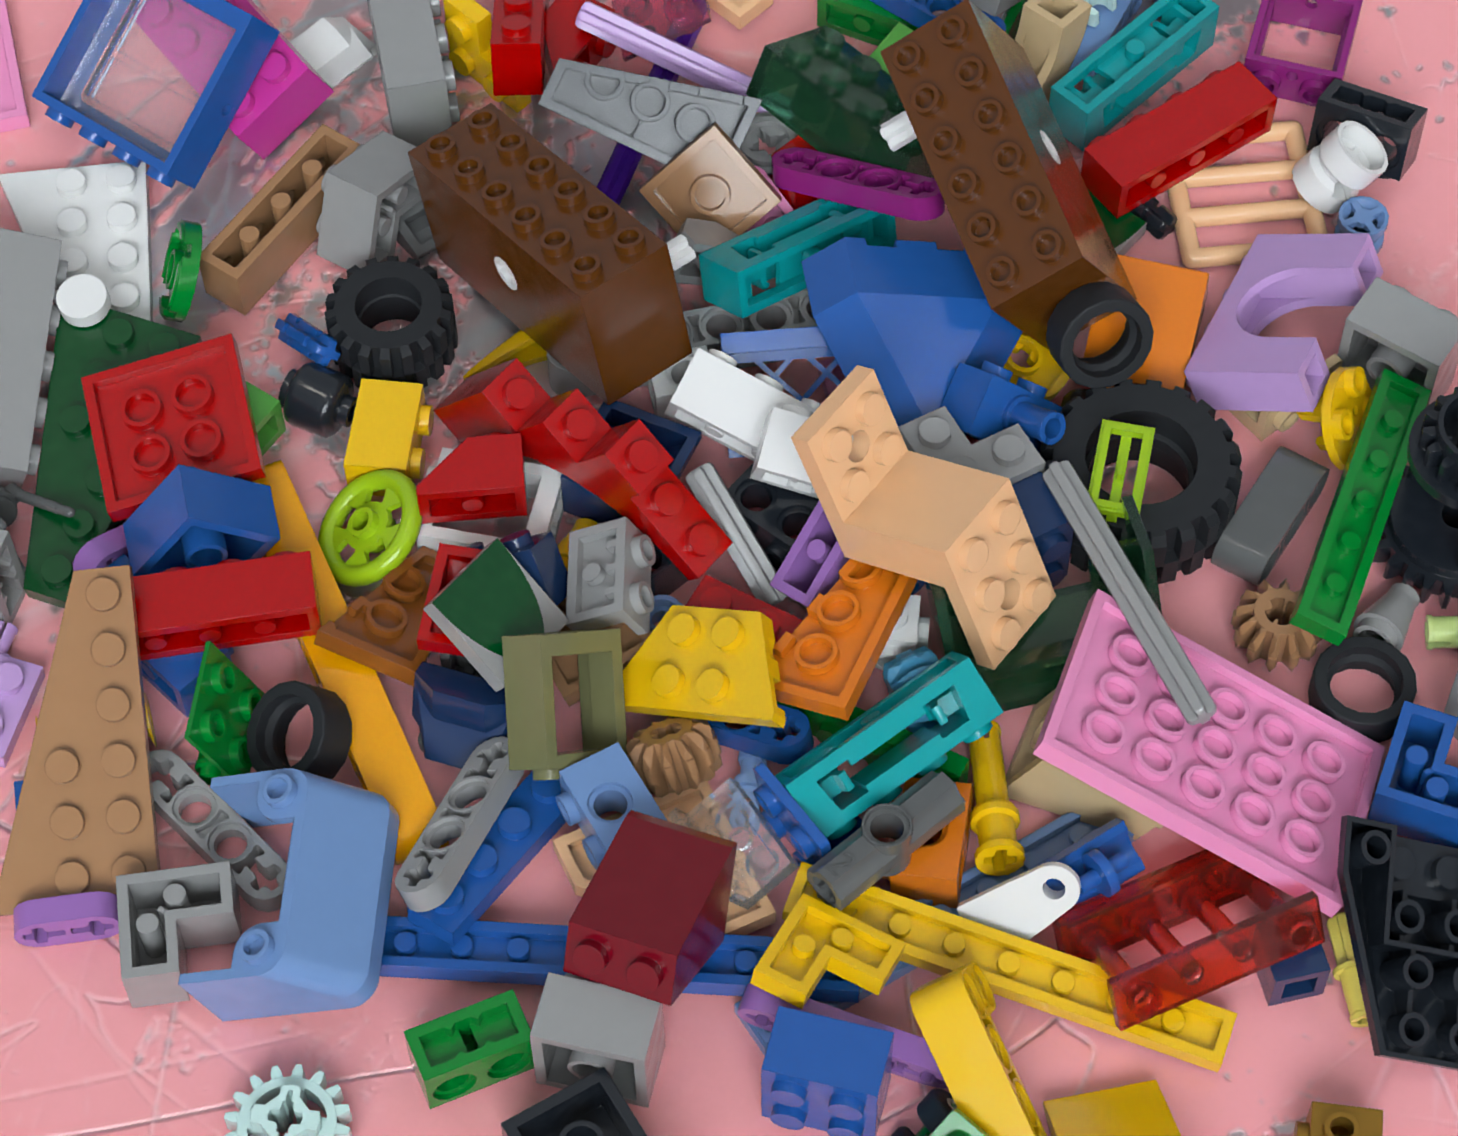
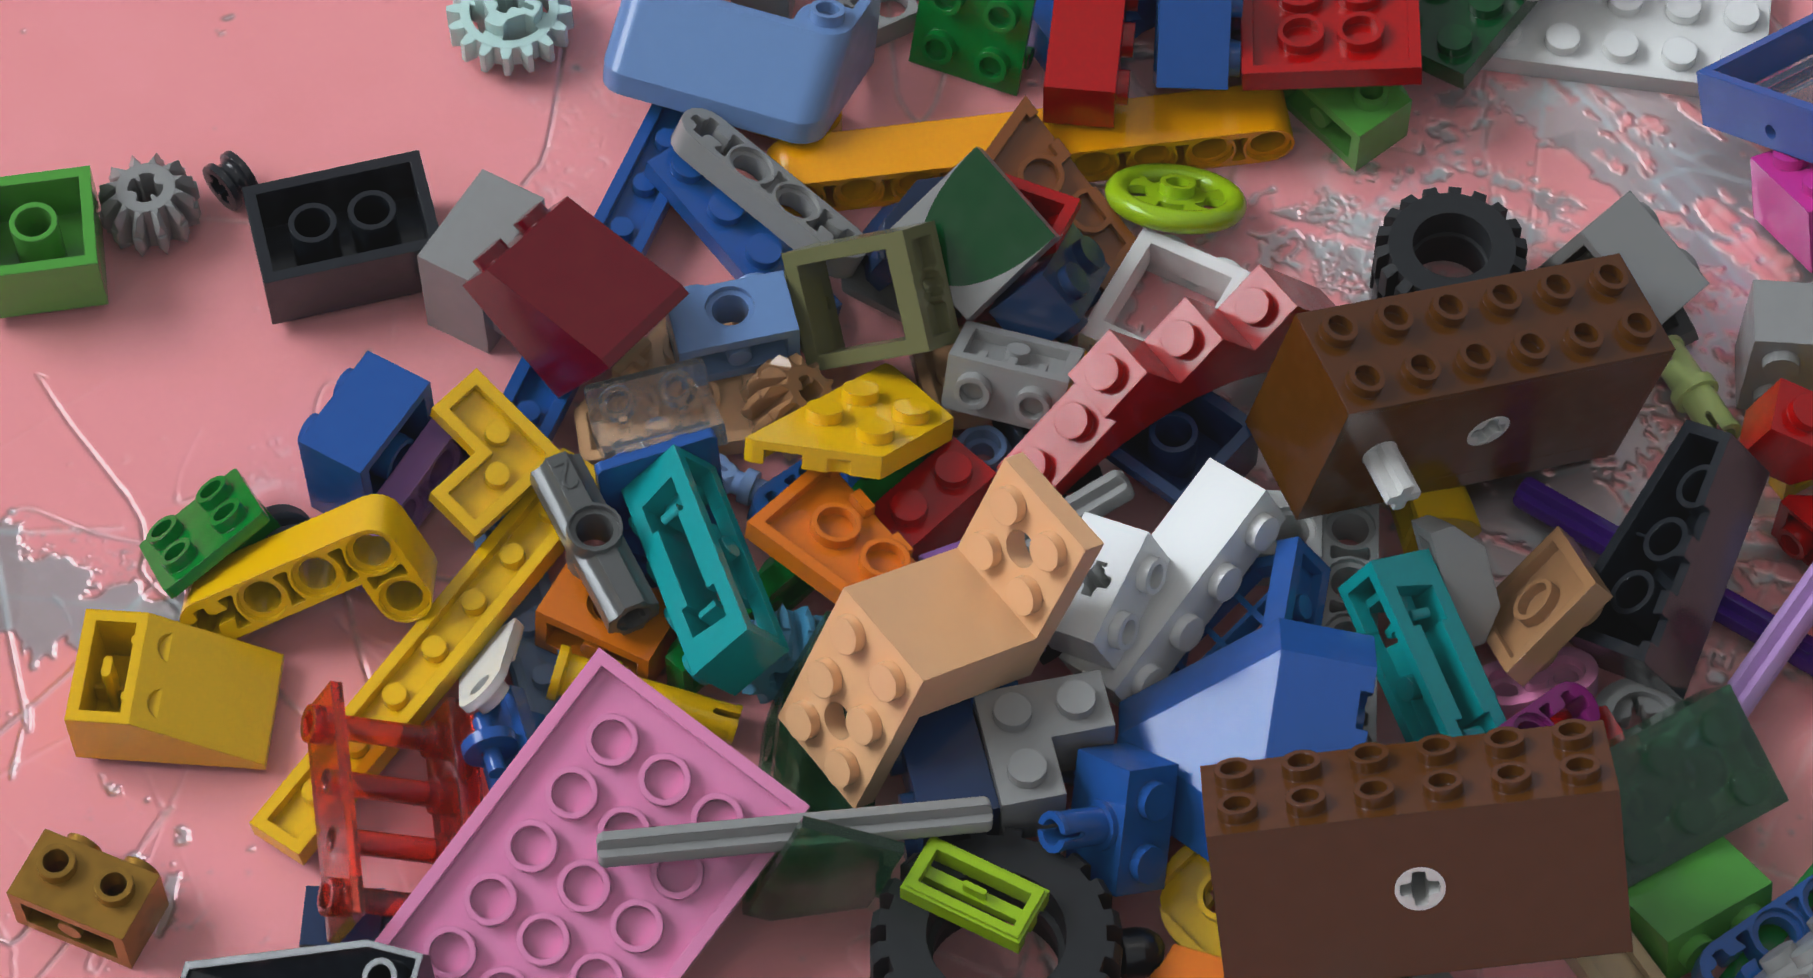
camera: 105 degrees right, 0 degrees up
green tile [159,219,203,323] -> none
medium nougat brick [200,124,361,315] -> none
black tyre [247,680,352,779] -> none
blue axle [275,313,341,367] -> none
black head [278,362,357,438] -> none
yellow brick [343,378,434,496] -> none
green brick [404,989,534,1109] -> none
red slope [416,432,528,524] -> none
black tyre [1046,282,1154,388] -> none

